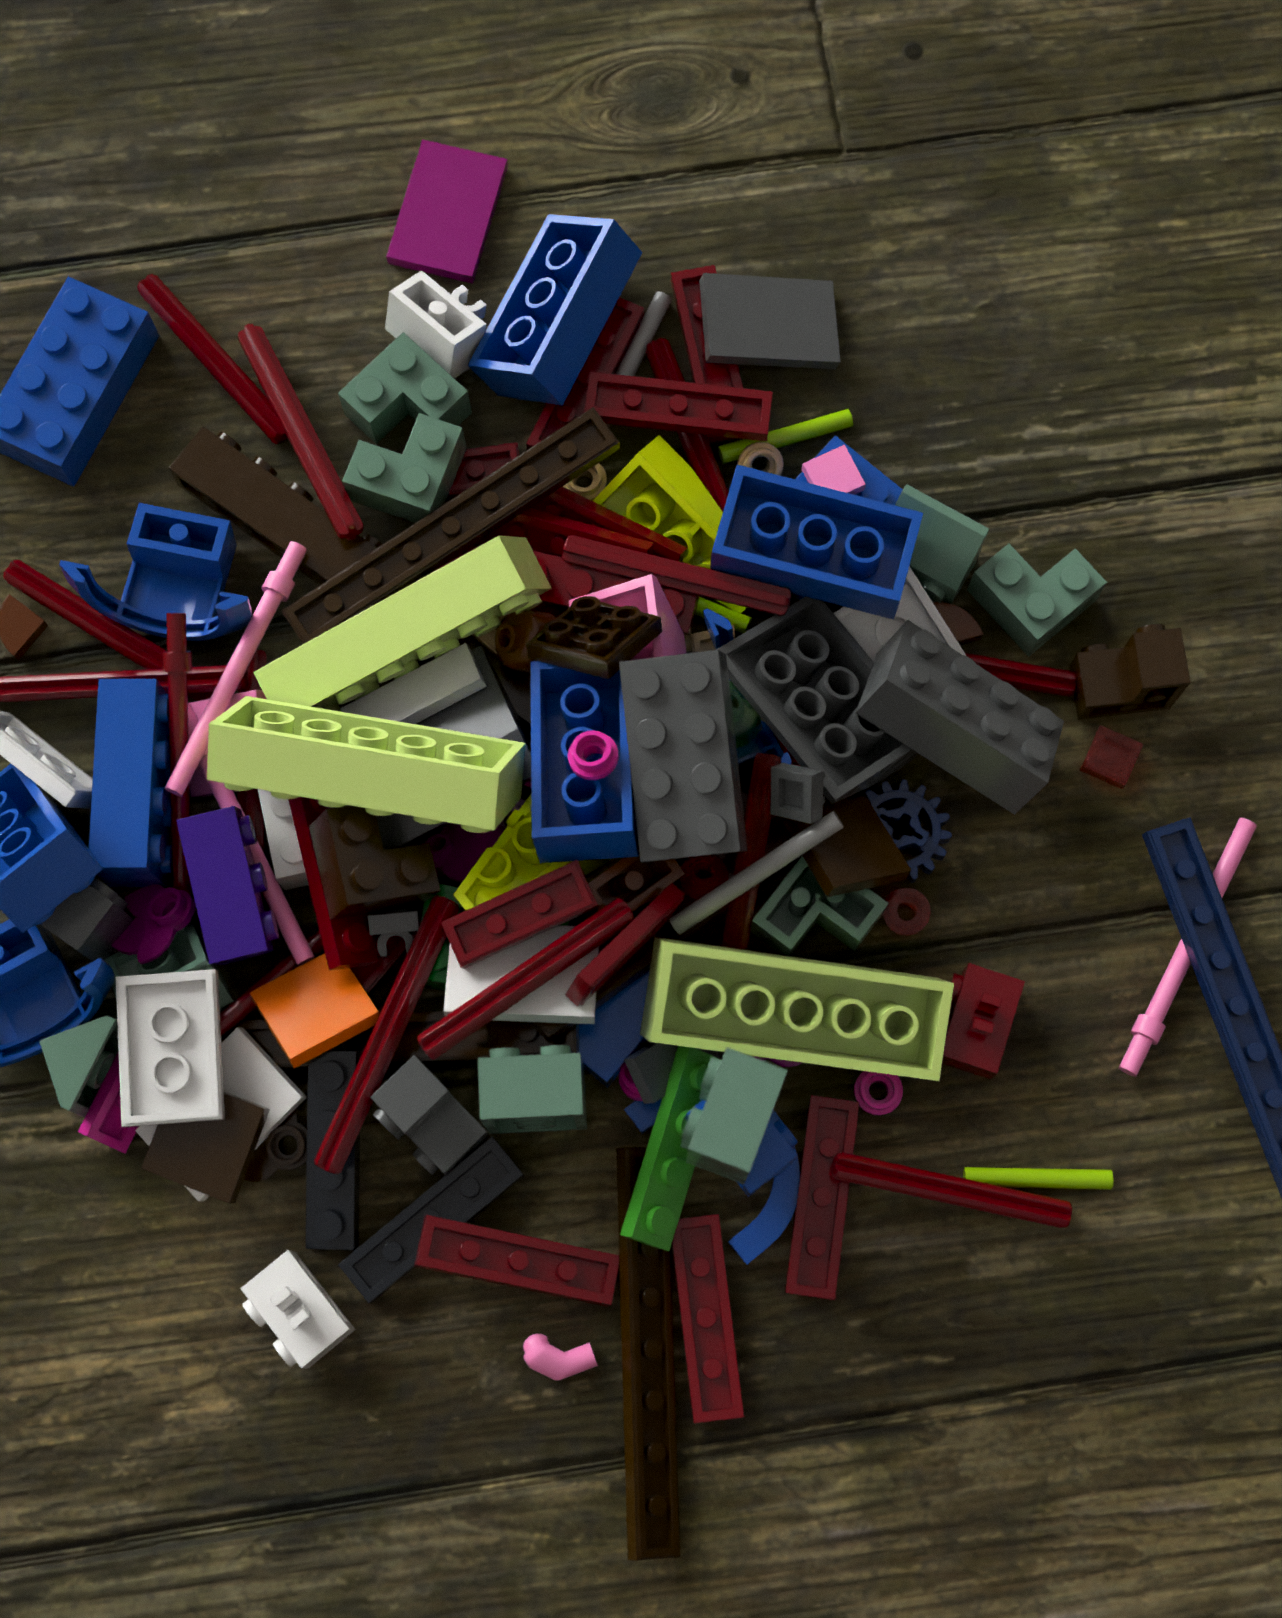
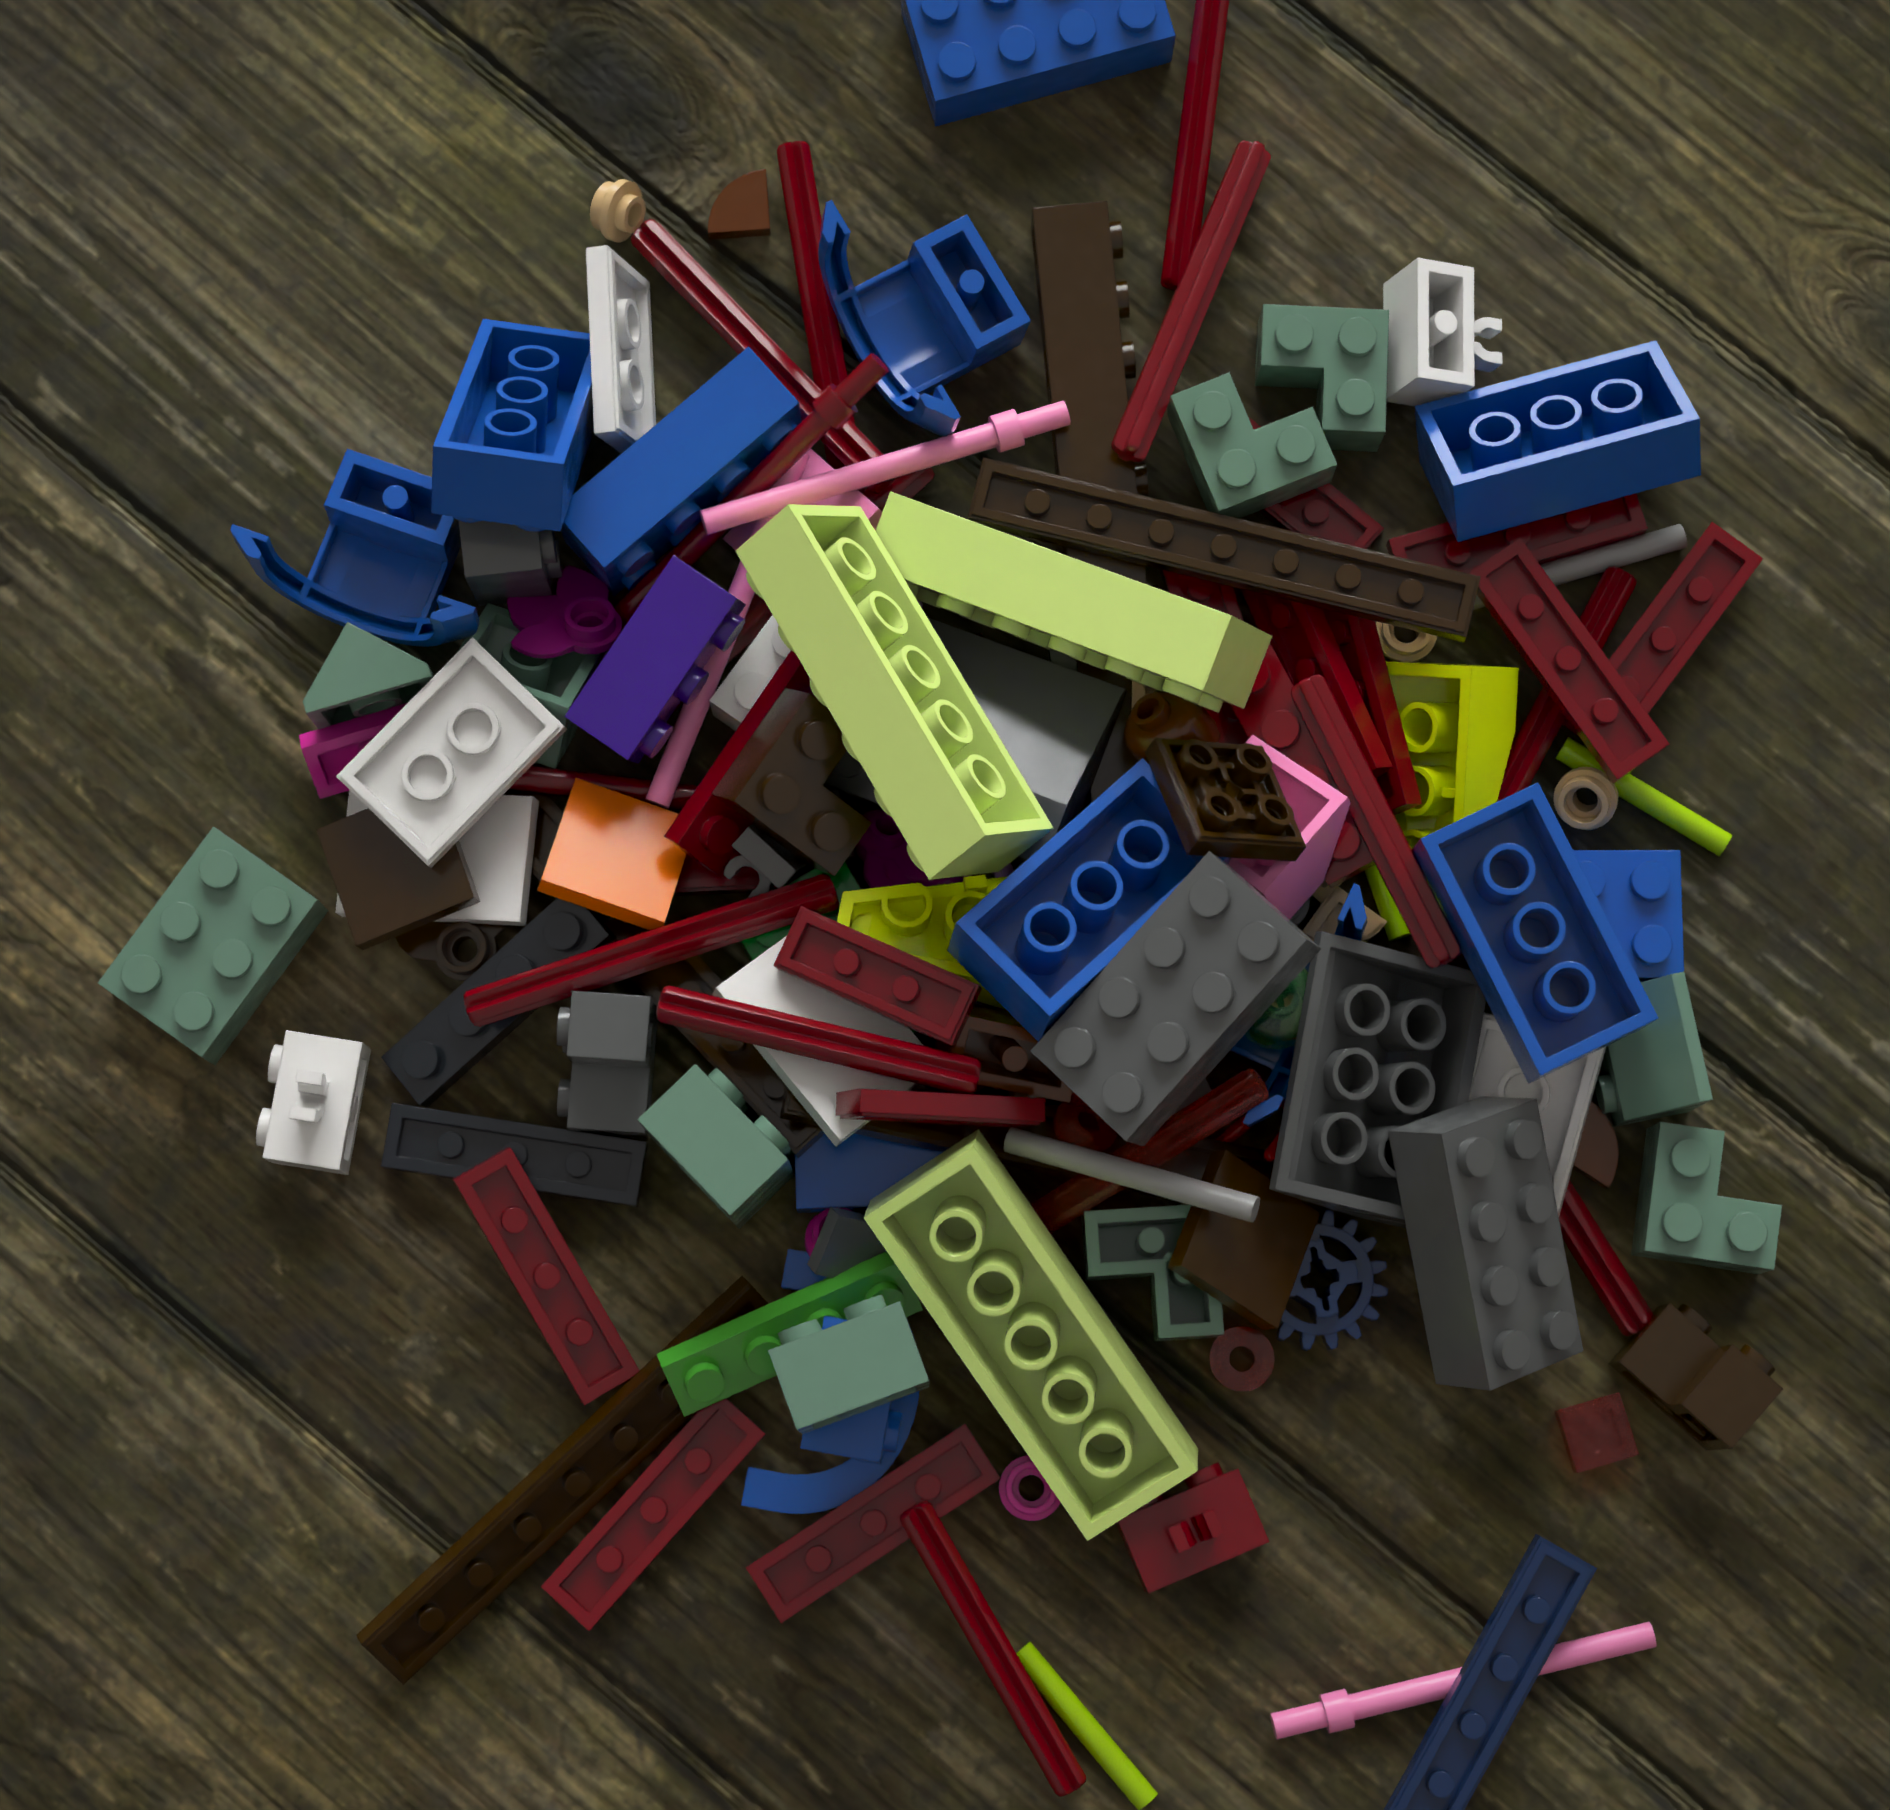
camera: 45 degrees right, 5 degrees up
white tile [340,643,487,724] -> none
magenta tile [386,139,508,284] -> none
bright pink arm [523,1334,598,1380] -> none
dark pink plate [568,730,619,780] -> none
dark grey tile [699,273,840,369] -> none
dark grey tile [771,763,825,824] -> none
bright pink tile [802,445,866,495] -> none
none -> sand green brick [98,826,328,1065]

